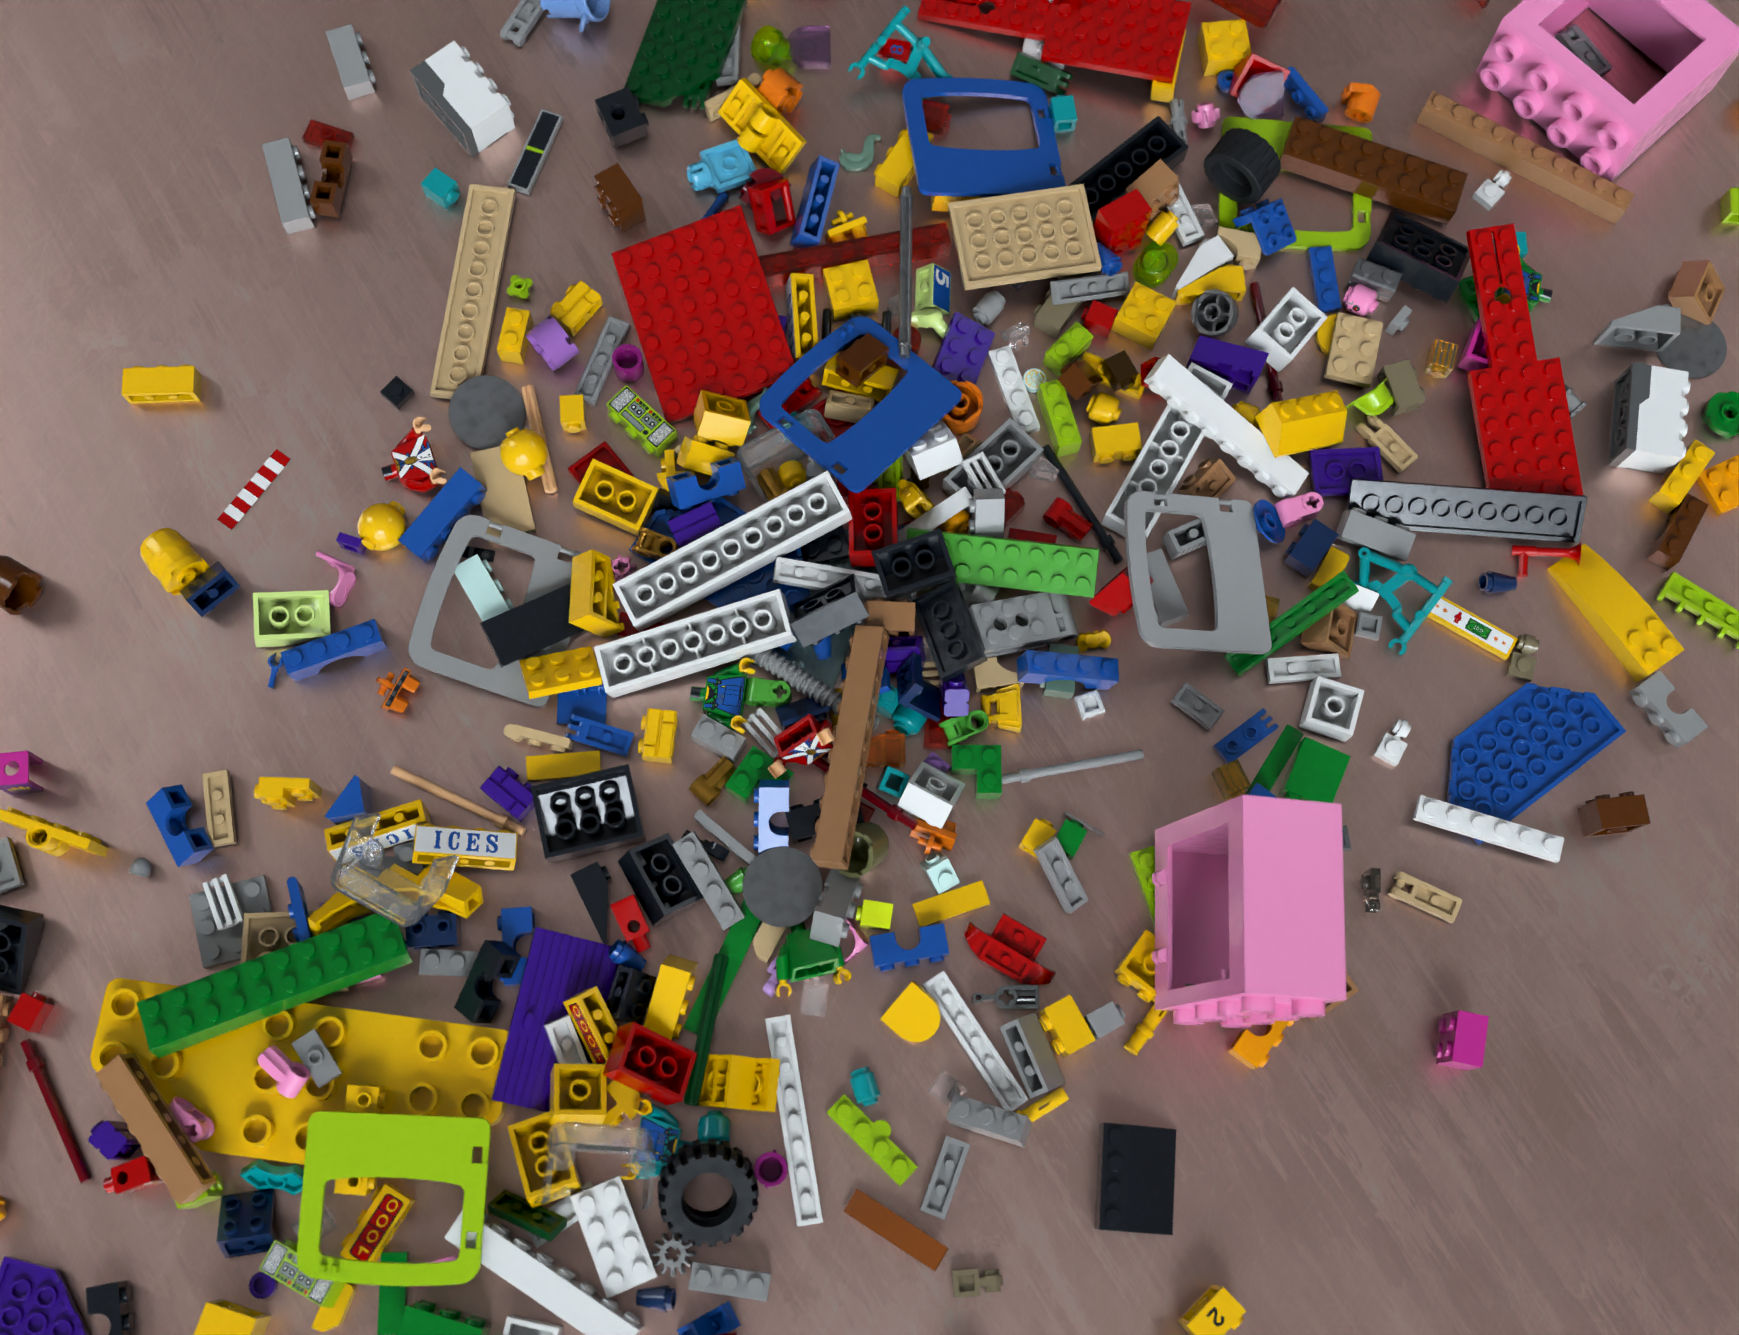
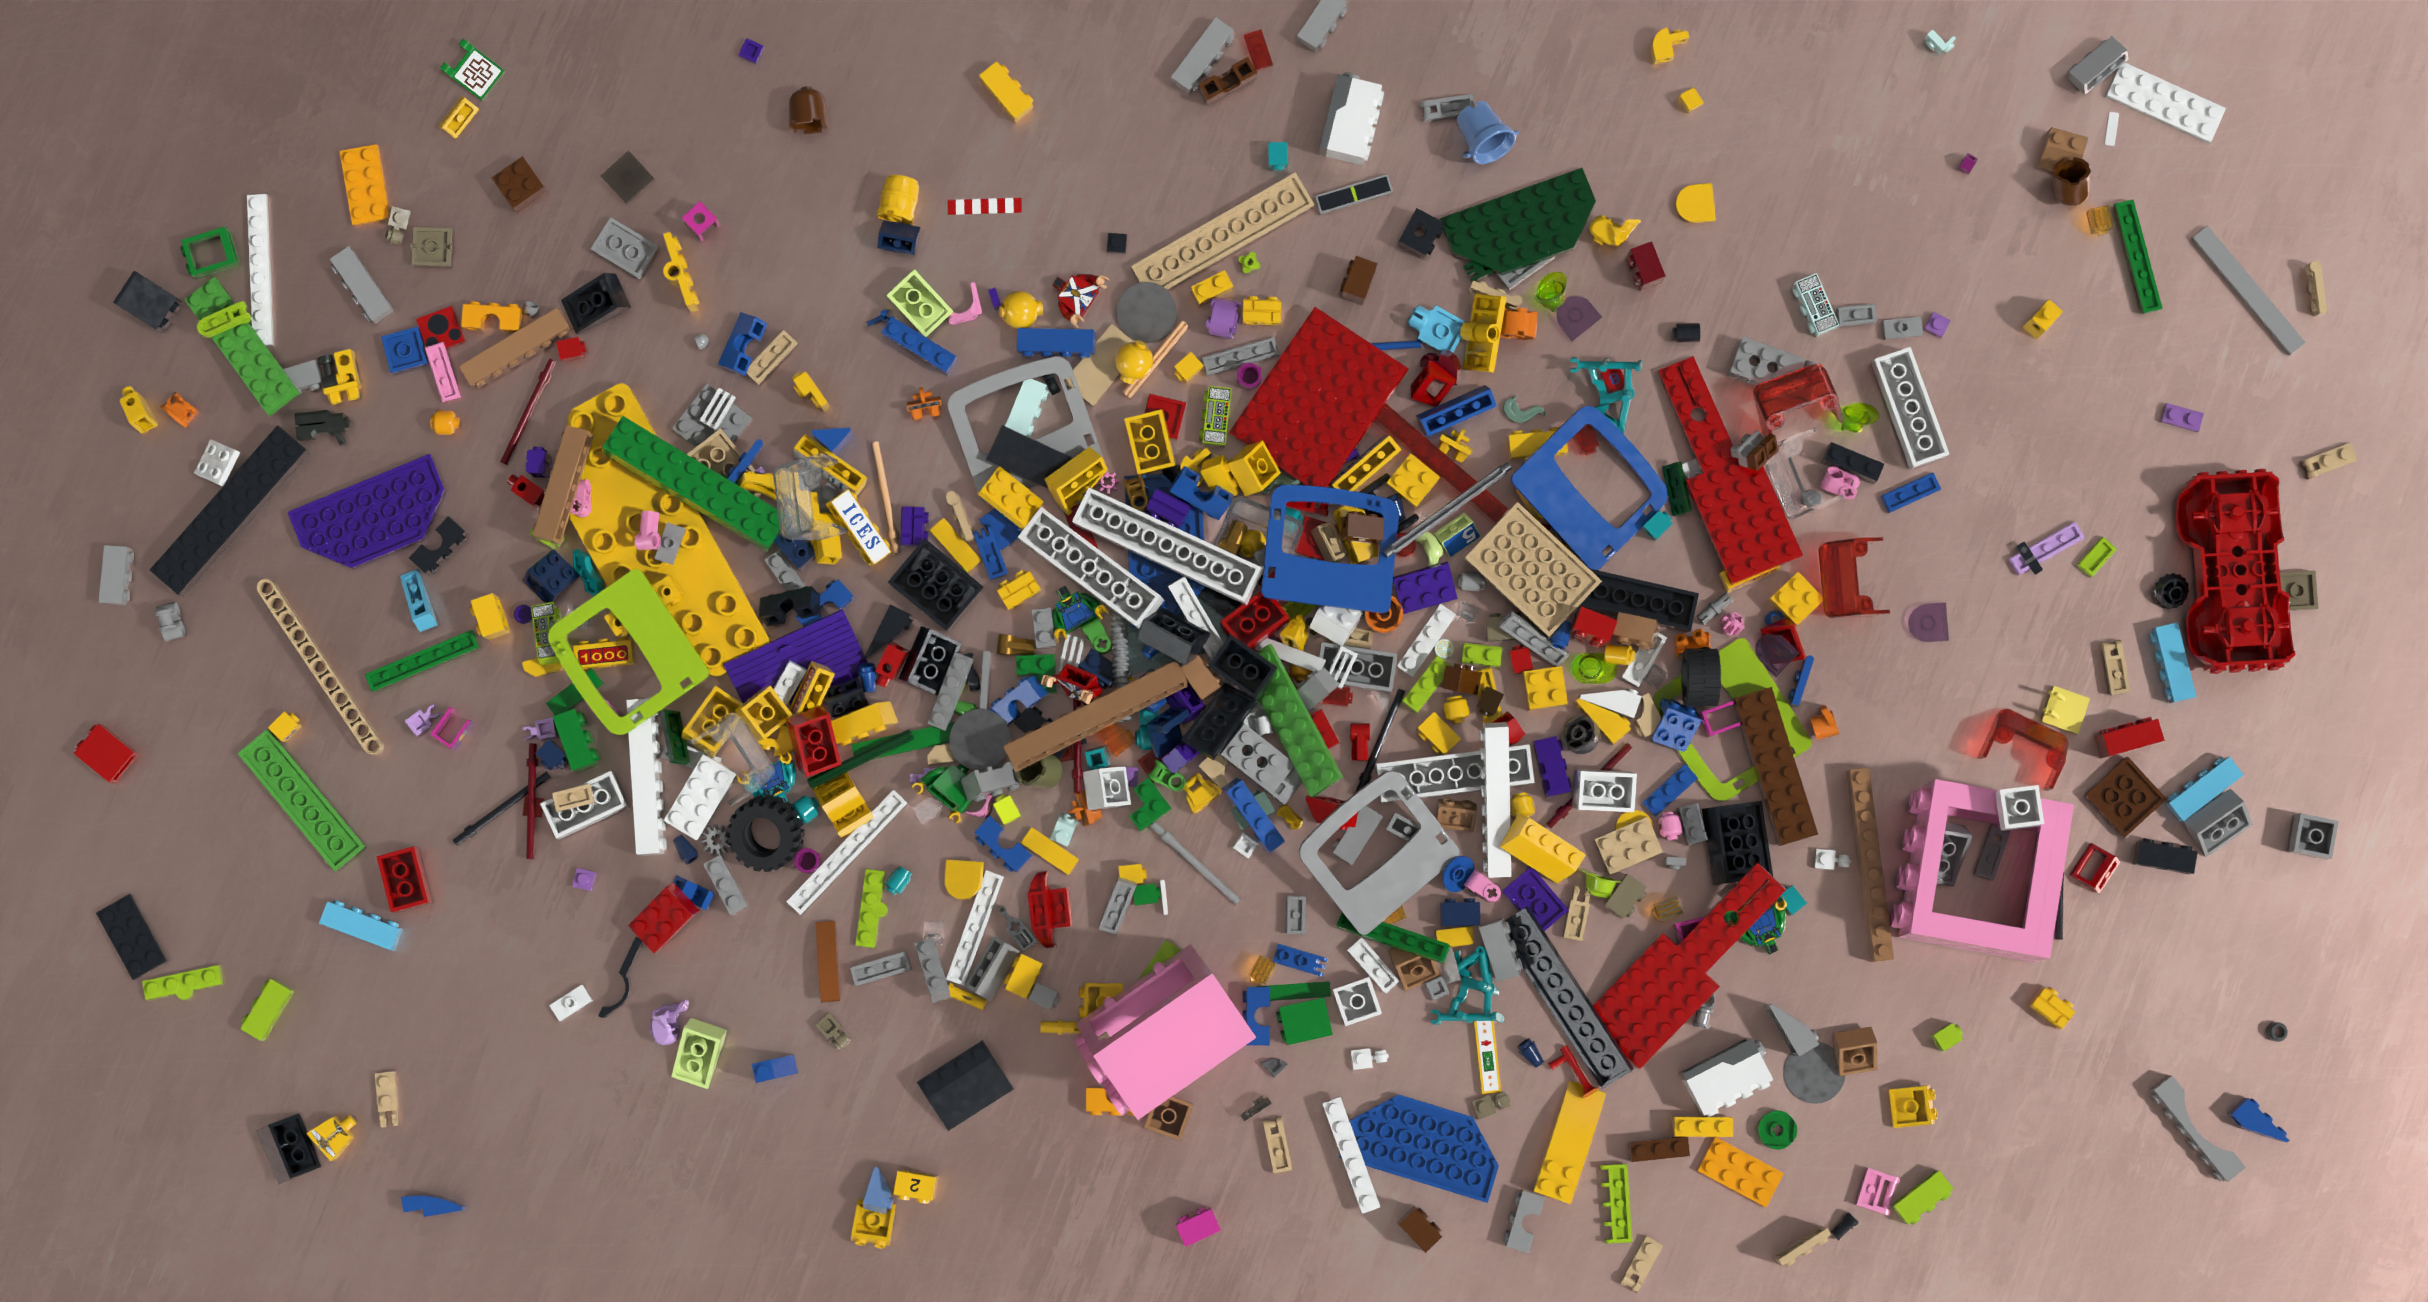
camera: 55 degrees right, 10 degrees up
none -> orange hips [1676,629,1711,657]
none -> dark pink piece [1699,701,1742,737]

